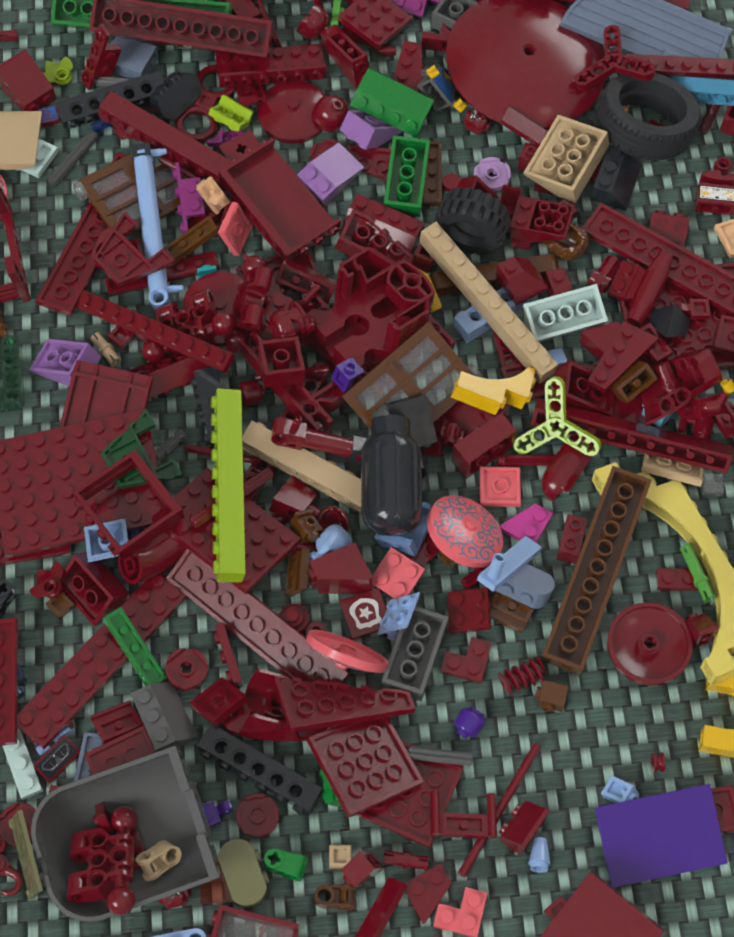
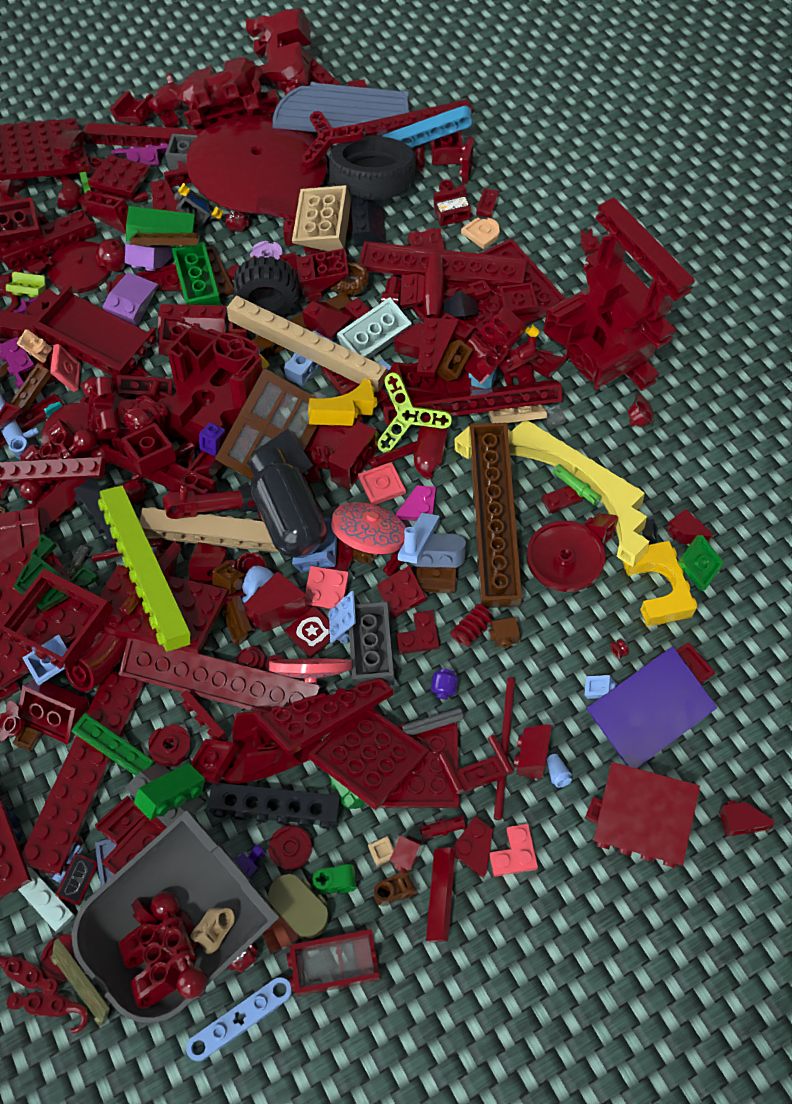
camera: 20 degrees left, 5 degrees down
dark red brick [556,514,587,564] -> none
none -> reddish brown plate [130,233,200,247]
none -> green brick [134,763,205,820]

